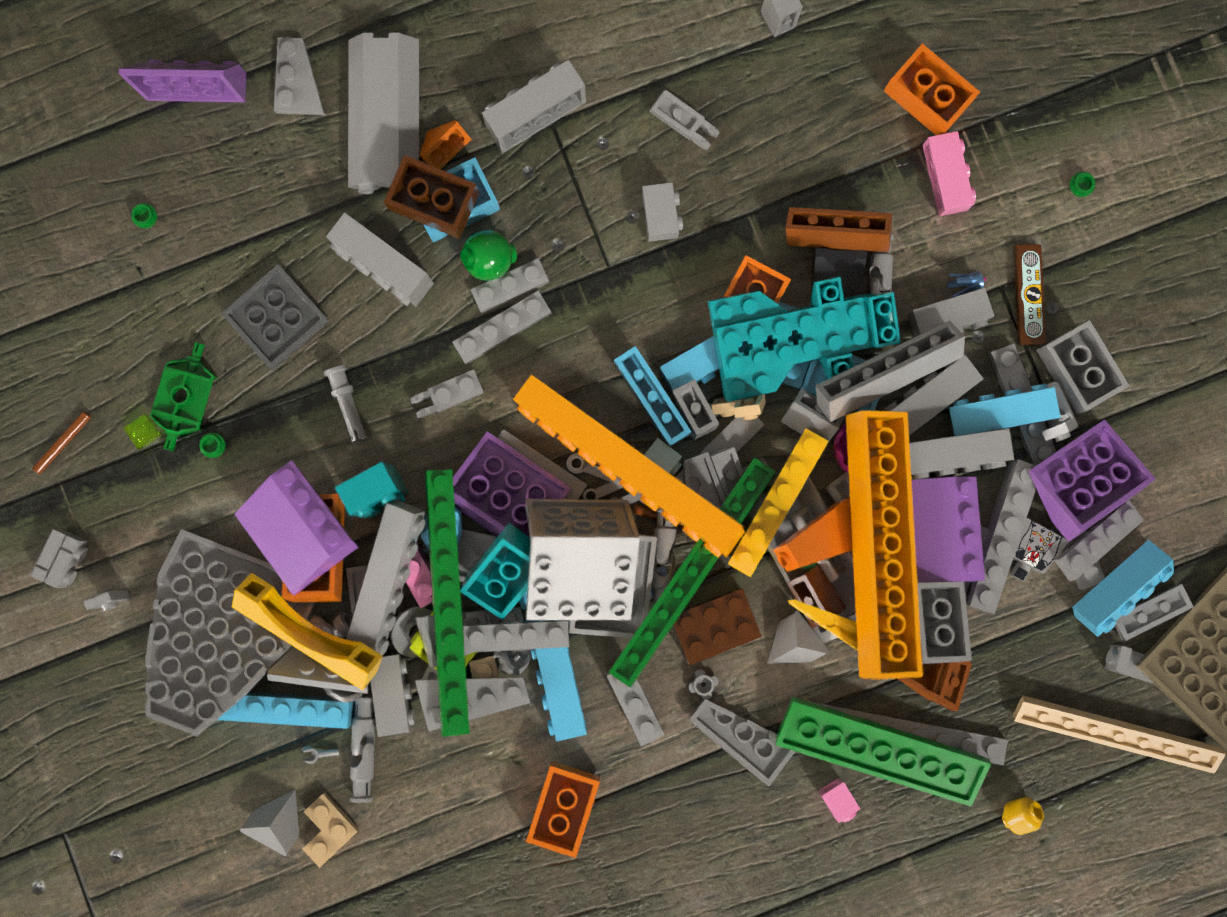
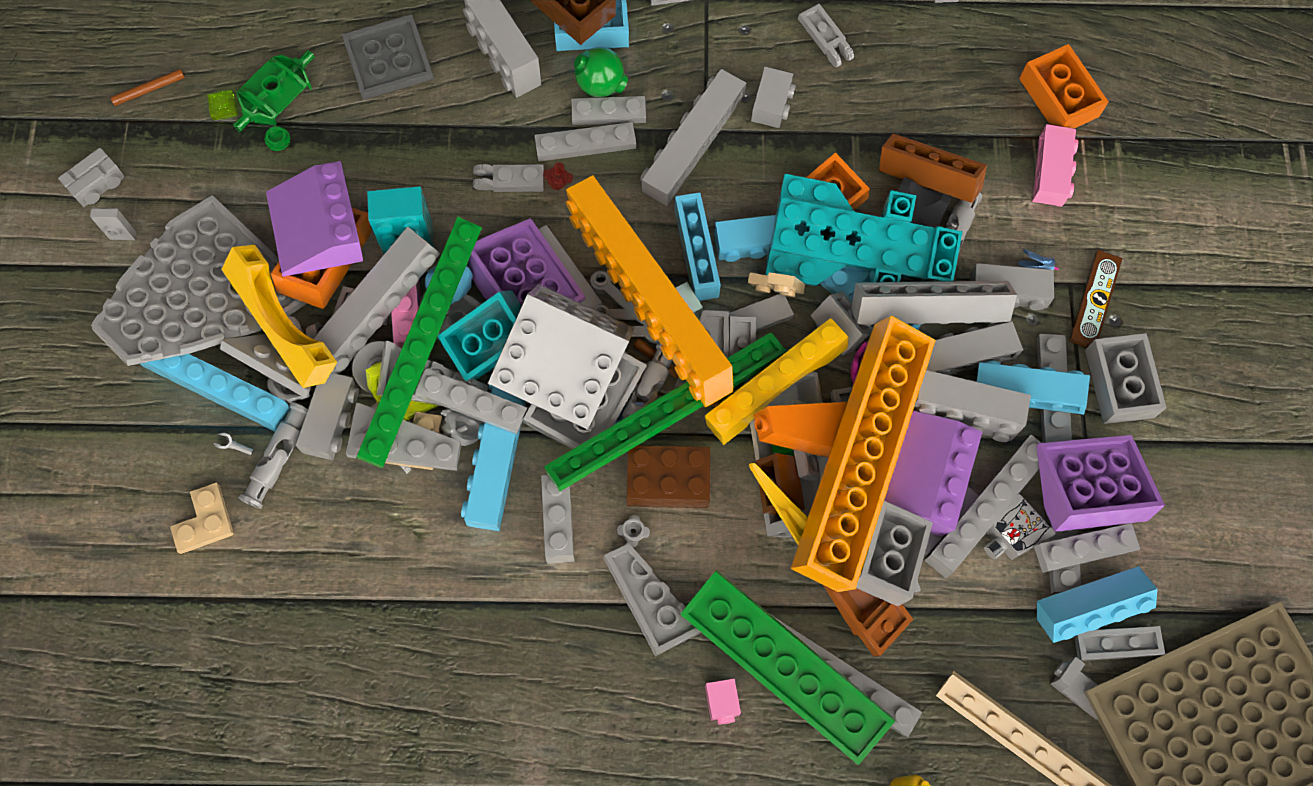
camera: 20 degrees right, 15 degrees down
light grey slope [240,789,299,856] -> none
light grey pin [324,365,368,443] -> none
orange brick [526,761,600,858] -> none
light grey slope [672,379,719,441] -> none
light grey slope [767,610,829,664] -> none
light grey bracket [1042,381,1079,442] -> none
green plate [1069,172,1095,197] -> none
none -> clear red plate [543,163,573,190]
none -> light grey brick [640,69,746,206]

